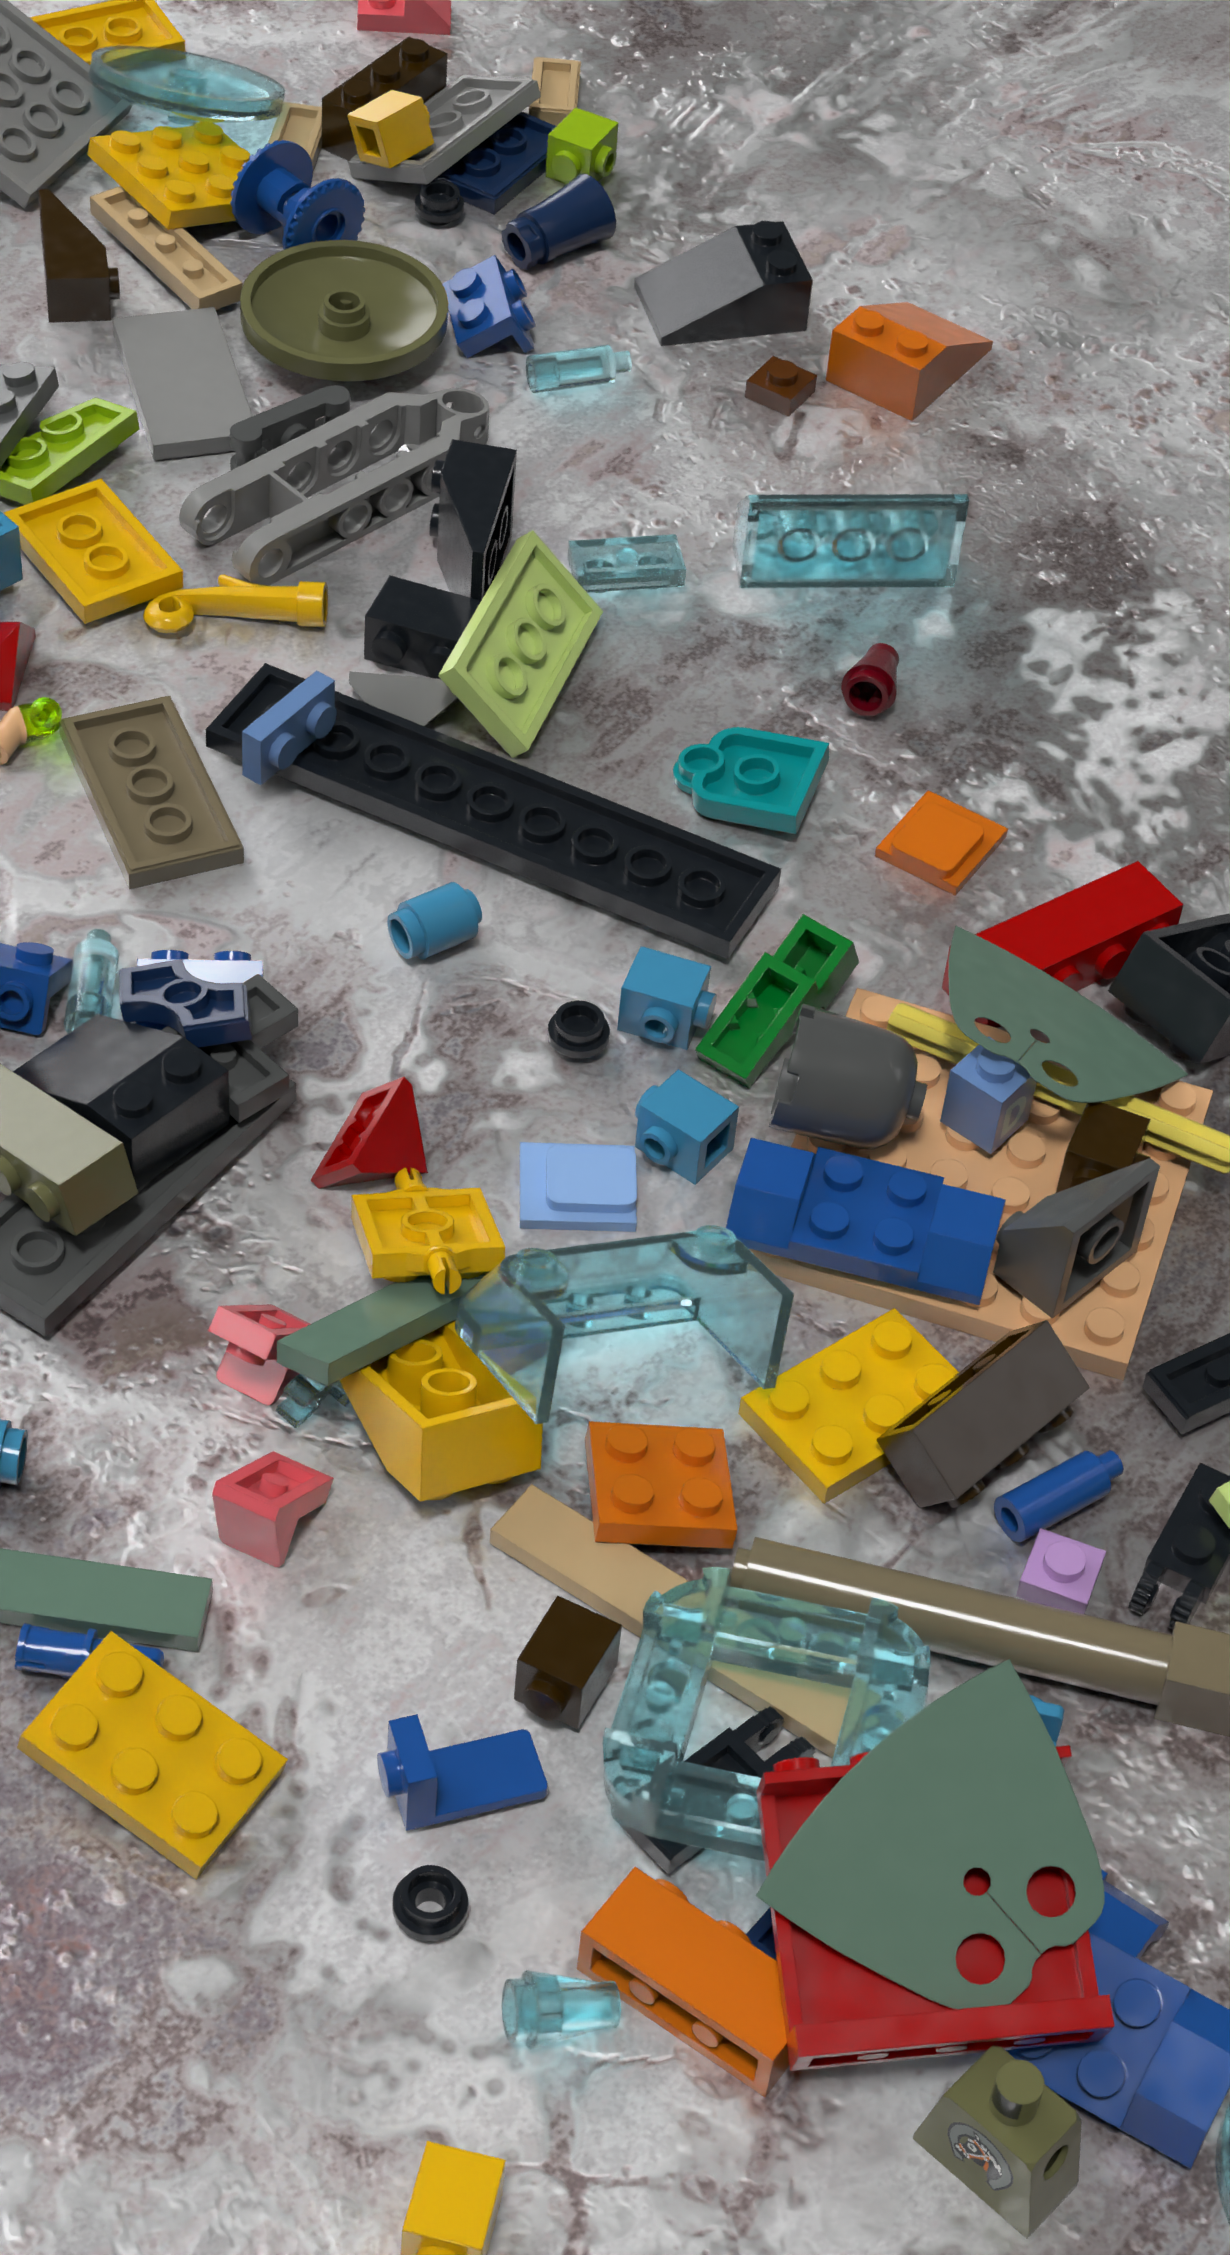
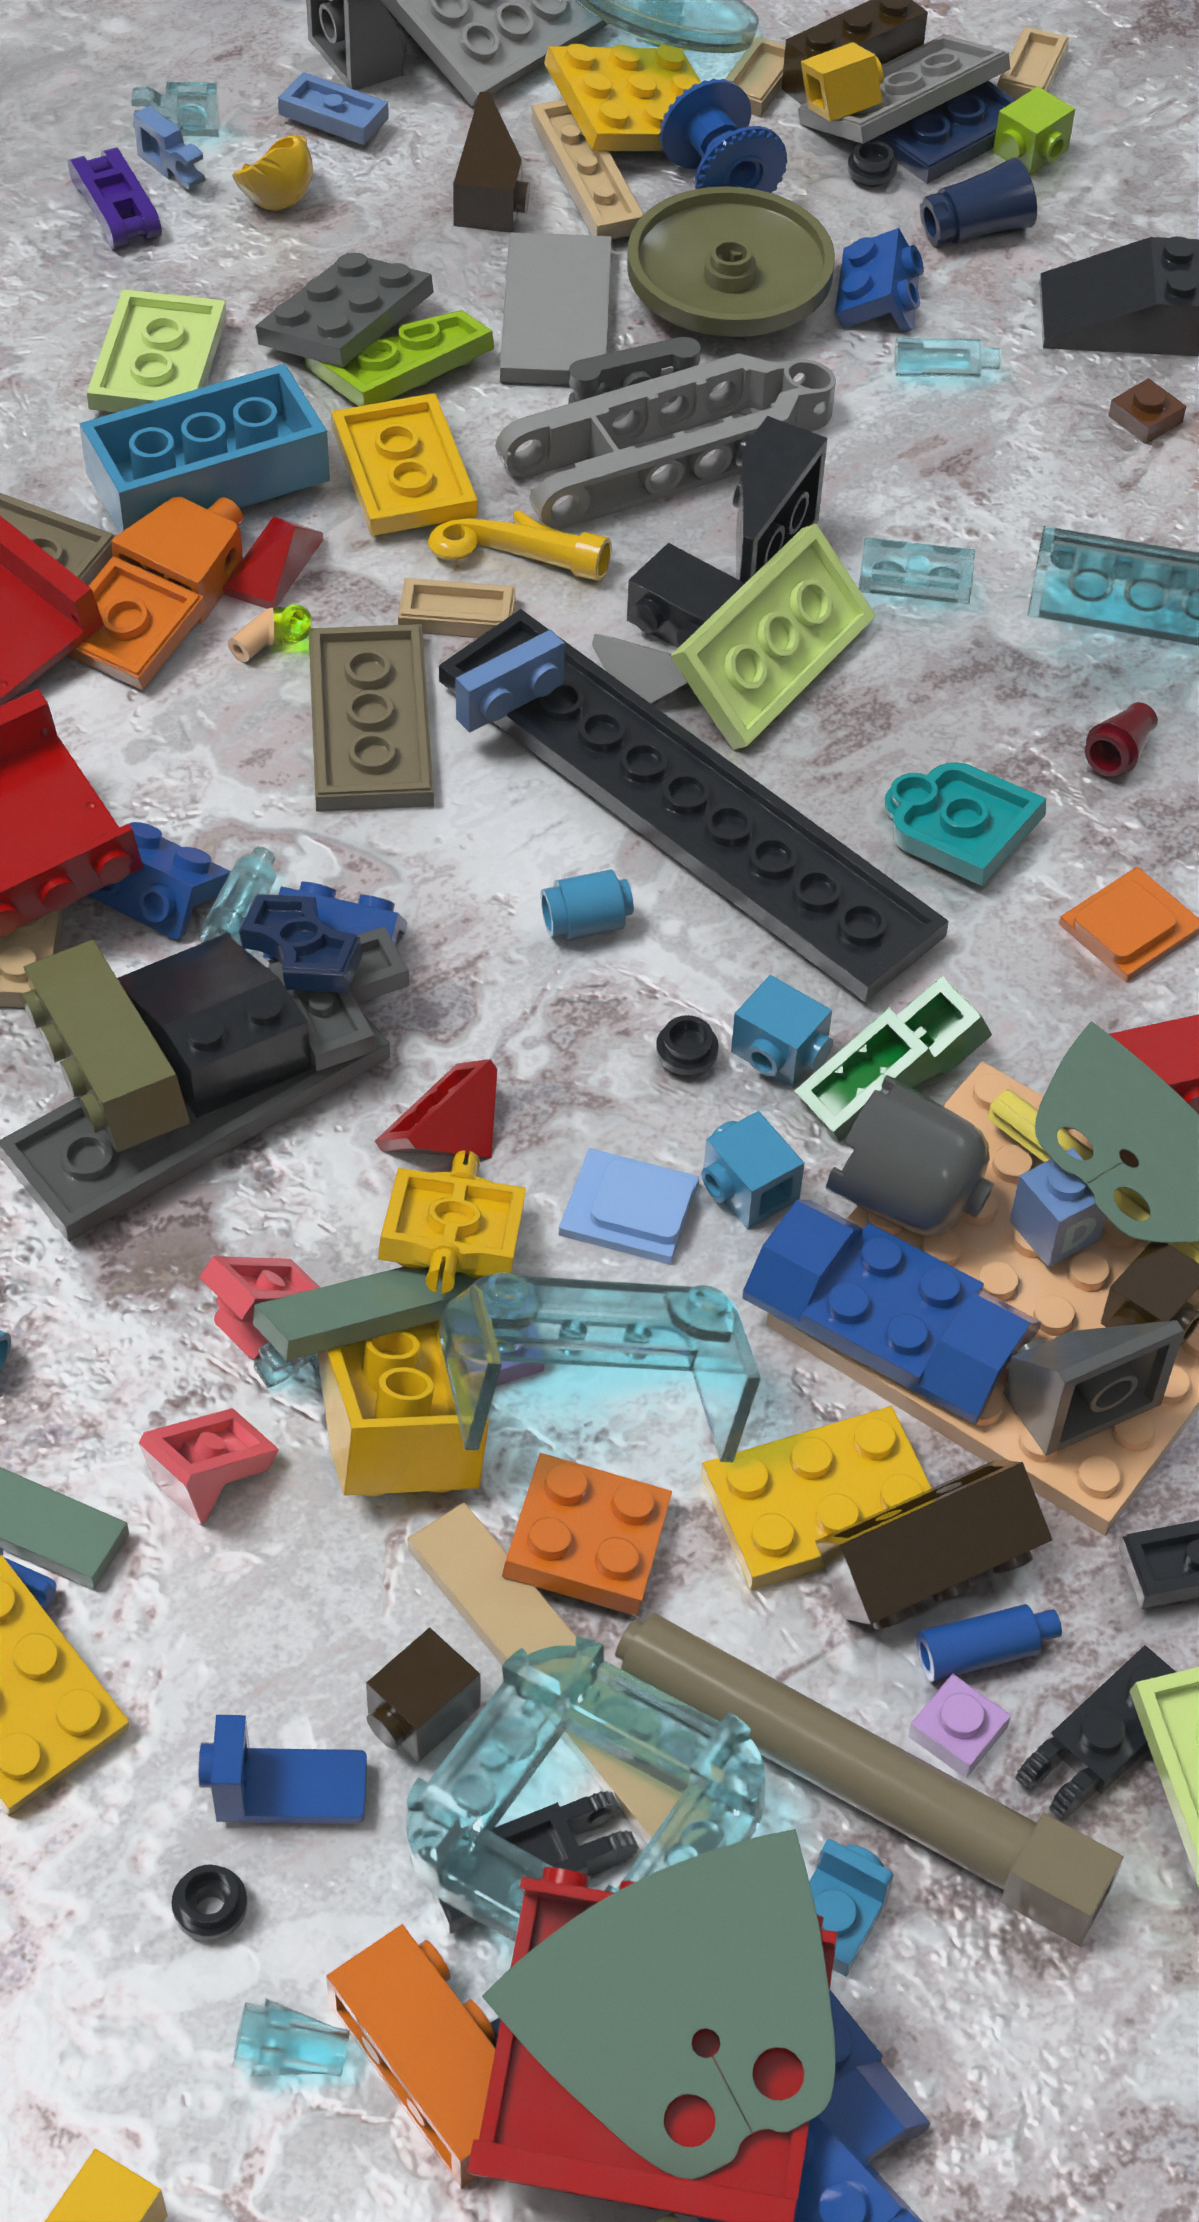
camera: 20 degrees right, 5 degrees up
none -> tan tile [398,578,516,638]

